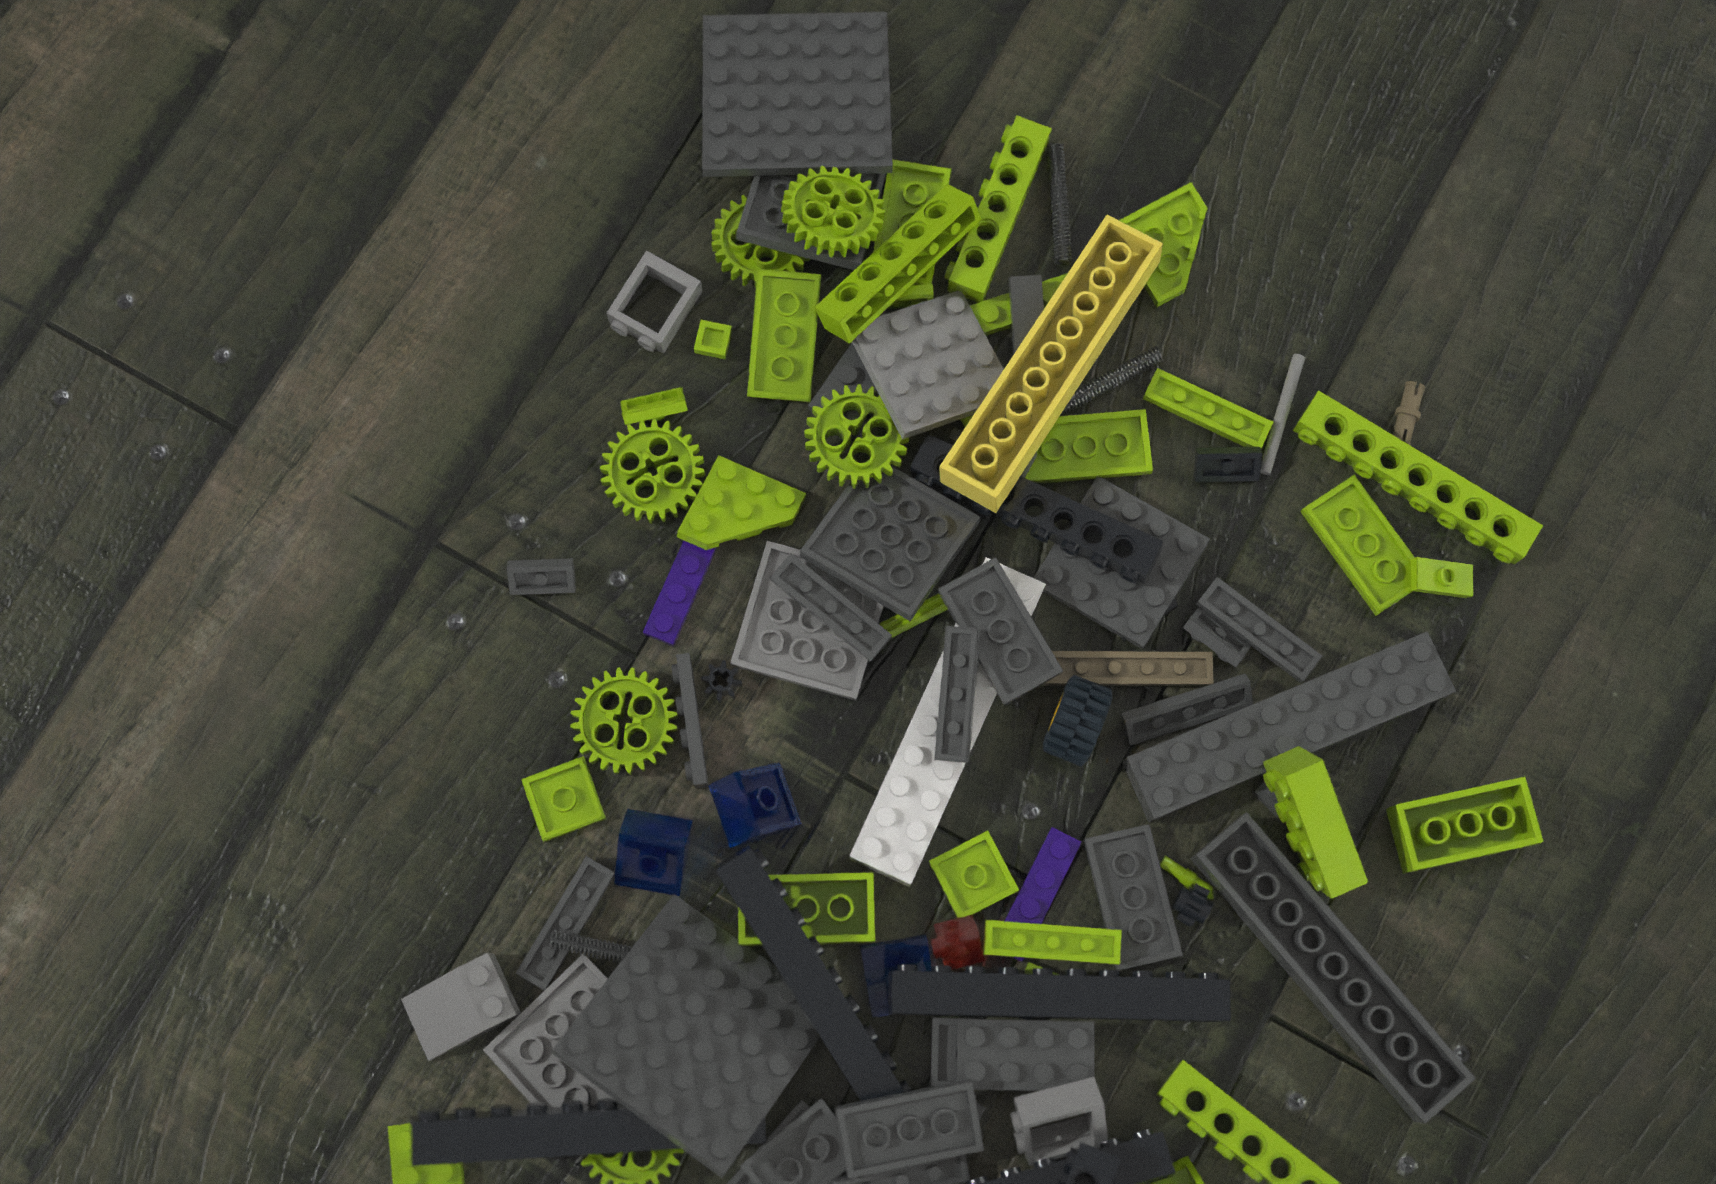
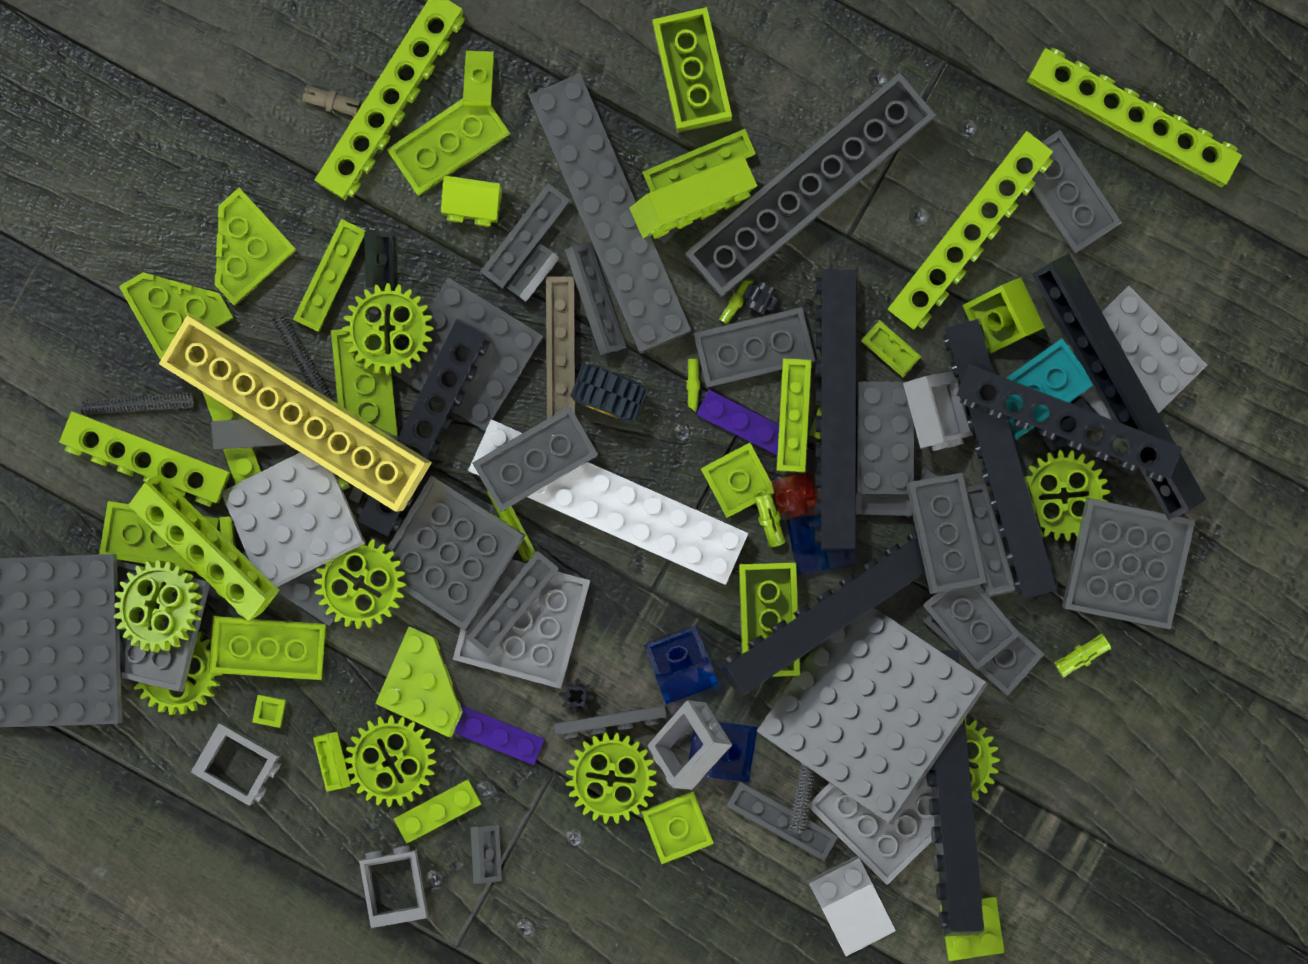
camera: 90 degrees left, 10 degrees up
dark grey tile [934,626,981,763] -> none
light grey bar [1260,354,1305,475] -> none
none -> lime plate [215,188,296,306]
none -> lime gear [342,283,434,375]
none -> light grey window [359,845,428,928]
none -> lime plate [394,779,482,844]
none -> lime slope [441,176,502,227]
none -> lime plate [642,129,756,192]
none -> light grey window [647,700,732,790]
none -> lime piece [686,359,700,413]
none -> lime pin [753,489,786,547]
none -> lime plate [861,320,921,378]

